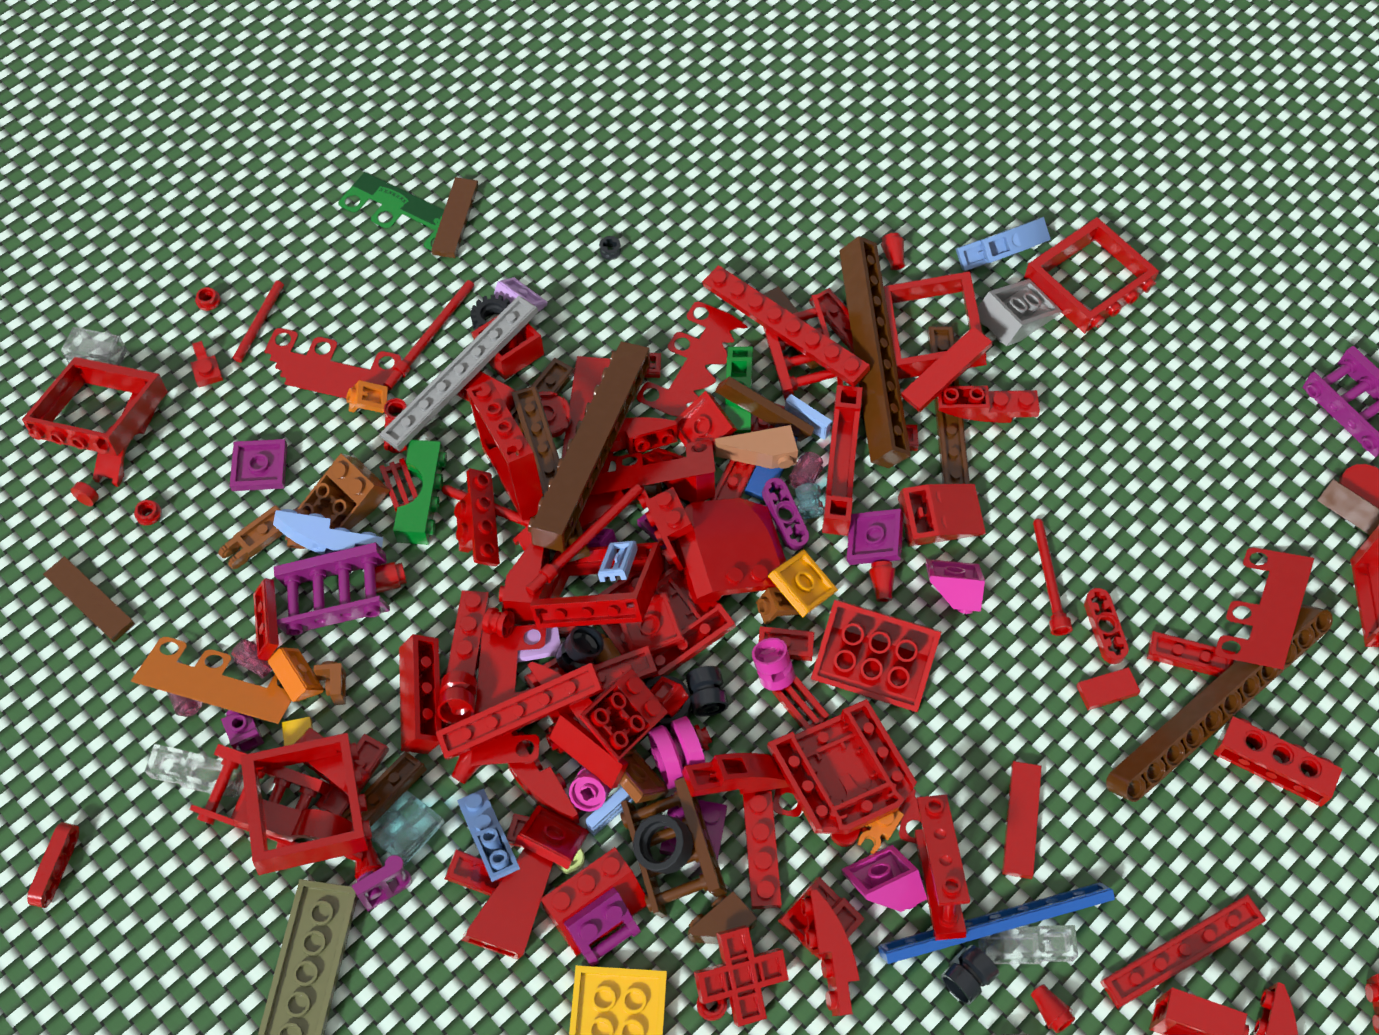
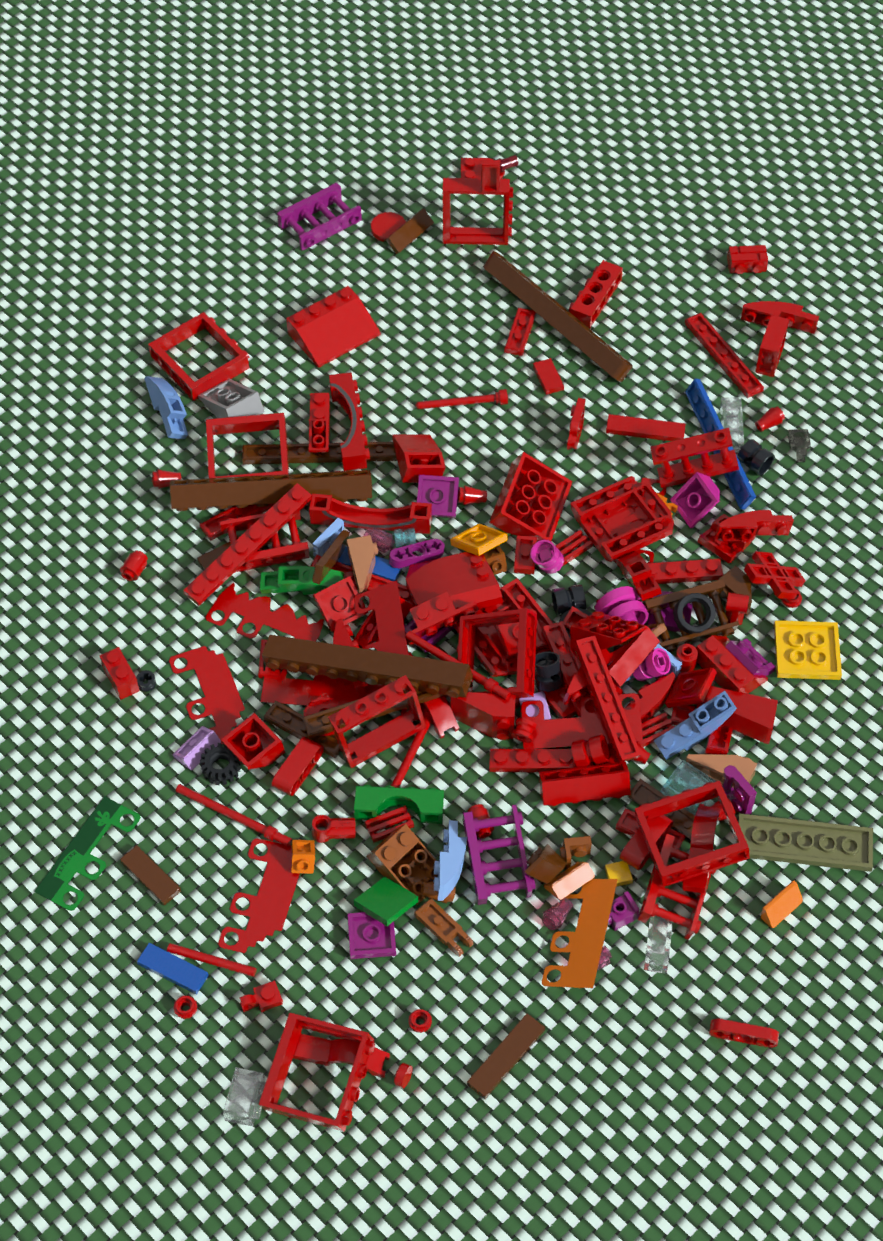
camera: 90 degrees left, 5 degrees down
red tile [253,578,279,661] -> none
light grey tile [379,296,538,452] -> none
reddish brown tile [431,177,479,258] -> none
red bracket [454,468,500,567] -> none
light blue tile [598,541,638,582] -> none
red tile [901,326,992,412] -> none
dark pink slope [926,559,985,614] -> none
red beam [1084,588,1129,664] -> none
red piece [1215,547,1314,670] -> none
none -> red brick [99,647,140,700]
none -> red brick [120,550,148,581]
none -> reddish brown tile [120,845,181,906]
none -> blue tile [137,943,209,995]
none -> red piece [169,646,245,744]
none -> red slope [286,286,381,368]
none -> red arch [329,372,370,471]
none -> green tile [354,876,418,926]
none -> reddish brown slope [524,844,566,884]
none -> red plate [567,398,586,450]
none -> red tile [637,712,675,747]
none -> red brick [676,644,698,673]
none -> nougat slope [685,754,757,788]
none -> red piece [725,592,749,625]
none -> orange slope [760,881,803,928]

